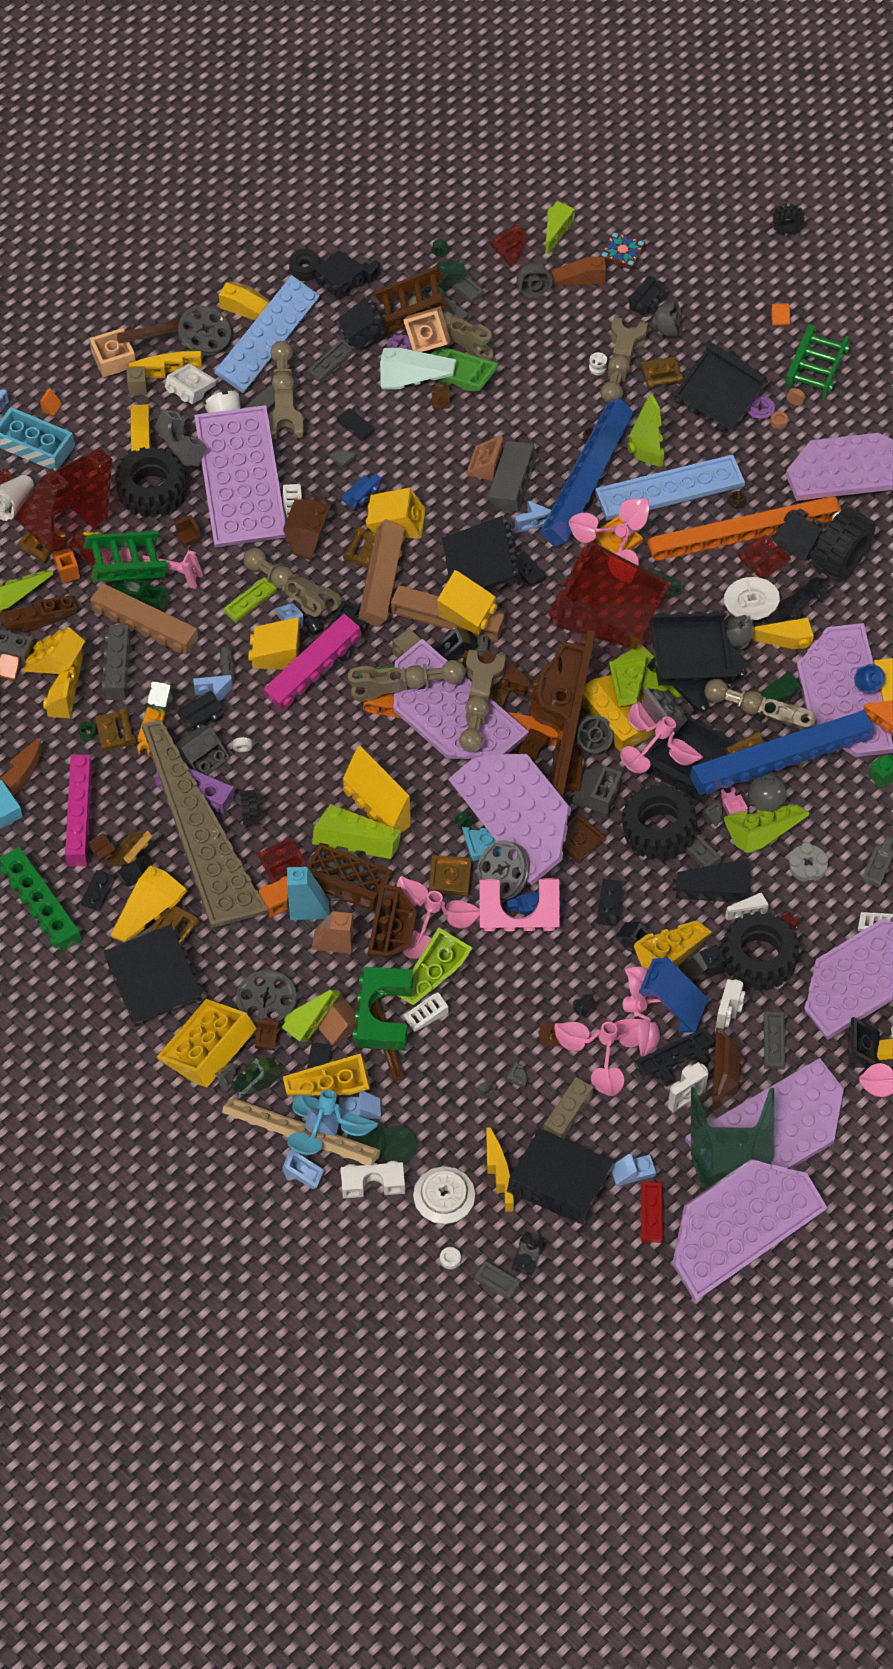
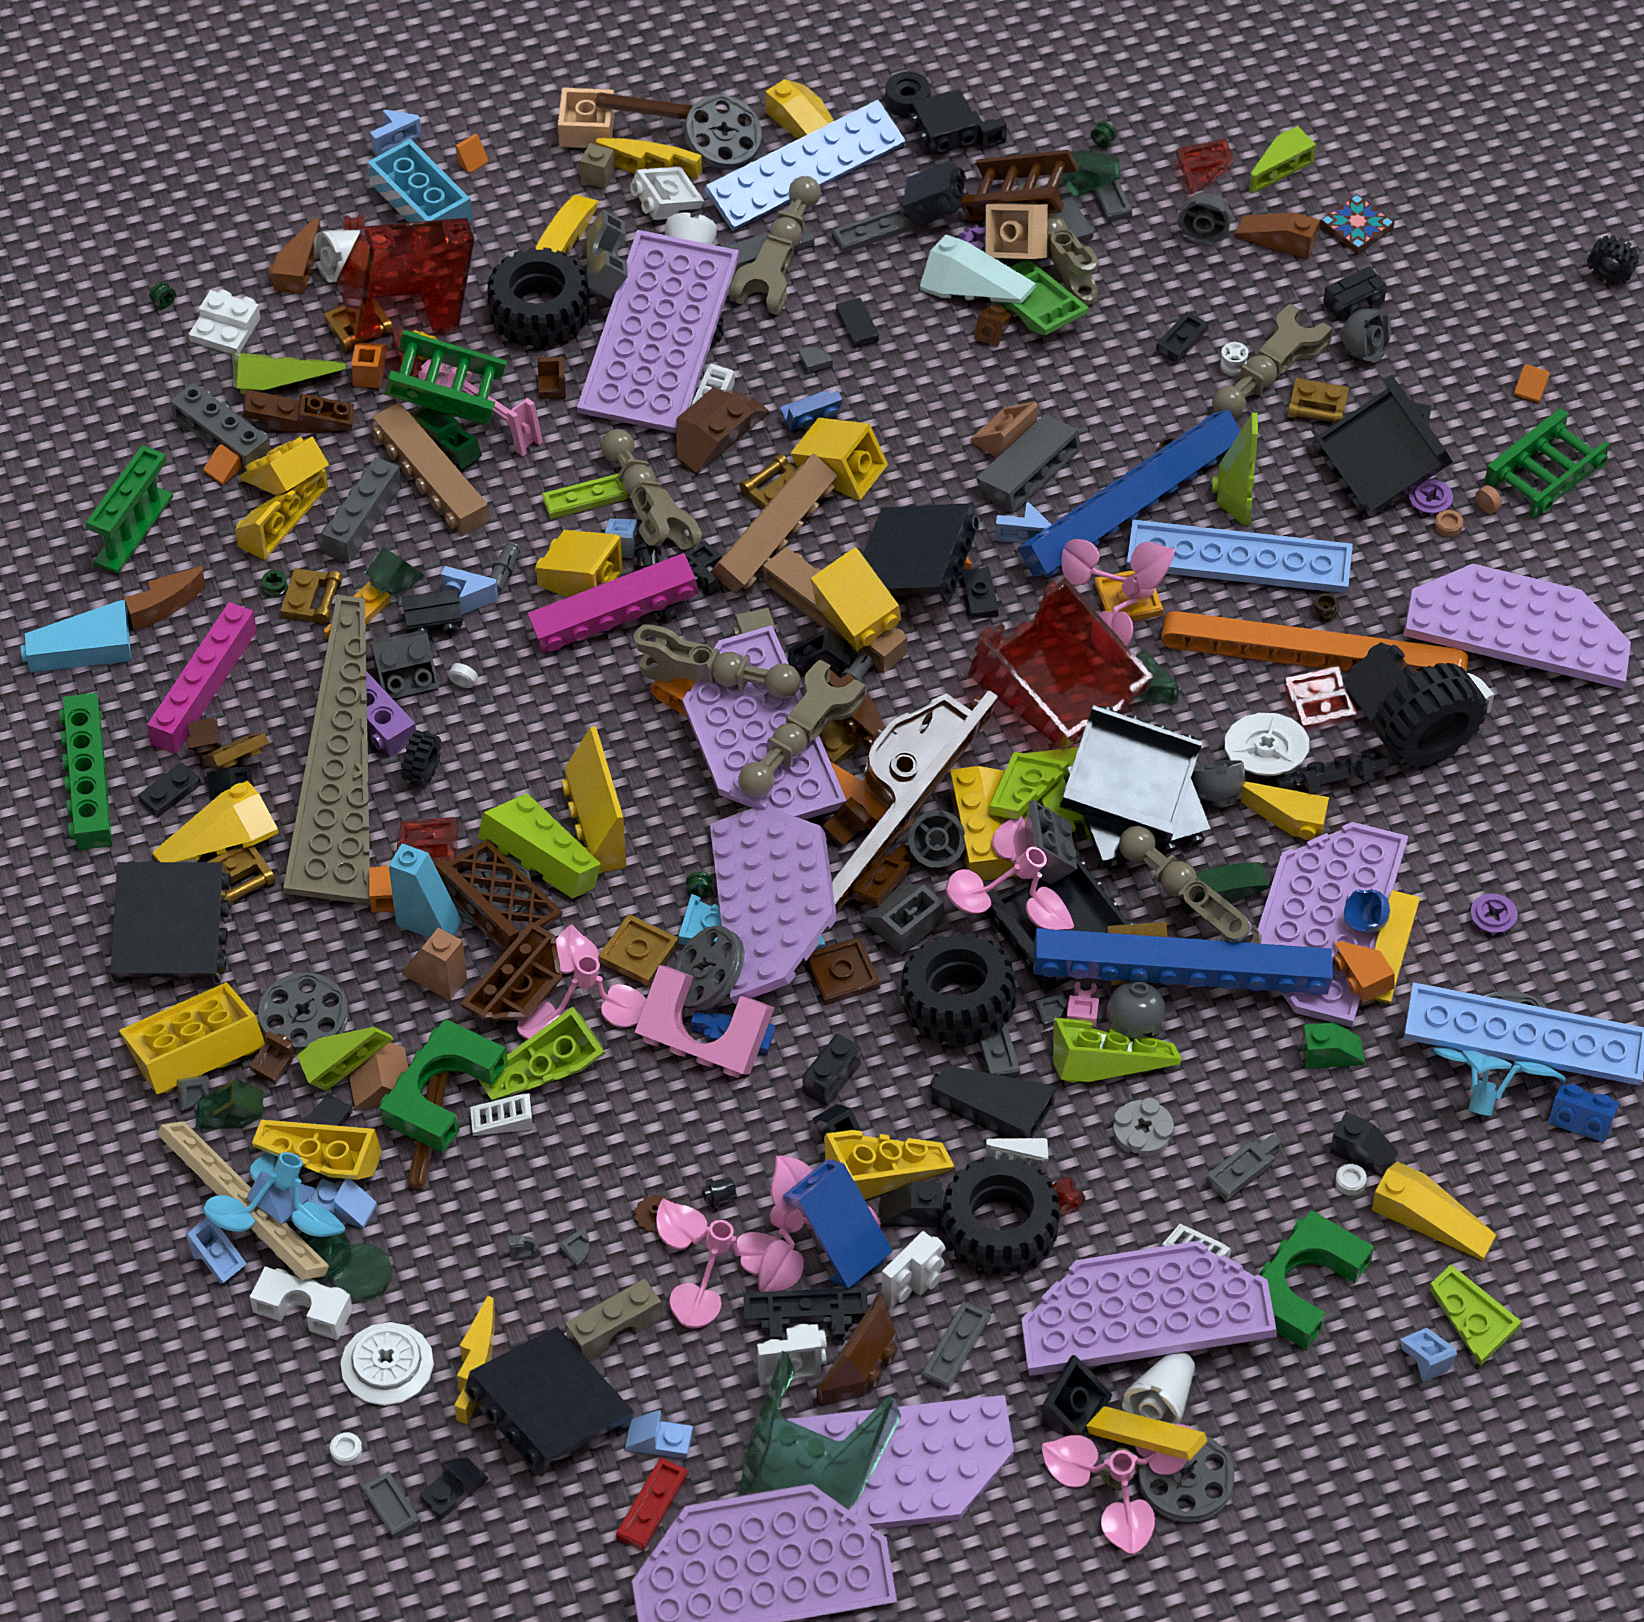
camera: 25 degrees right, 5 degrees down
none -> black plate [1156,312,1209,362]

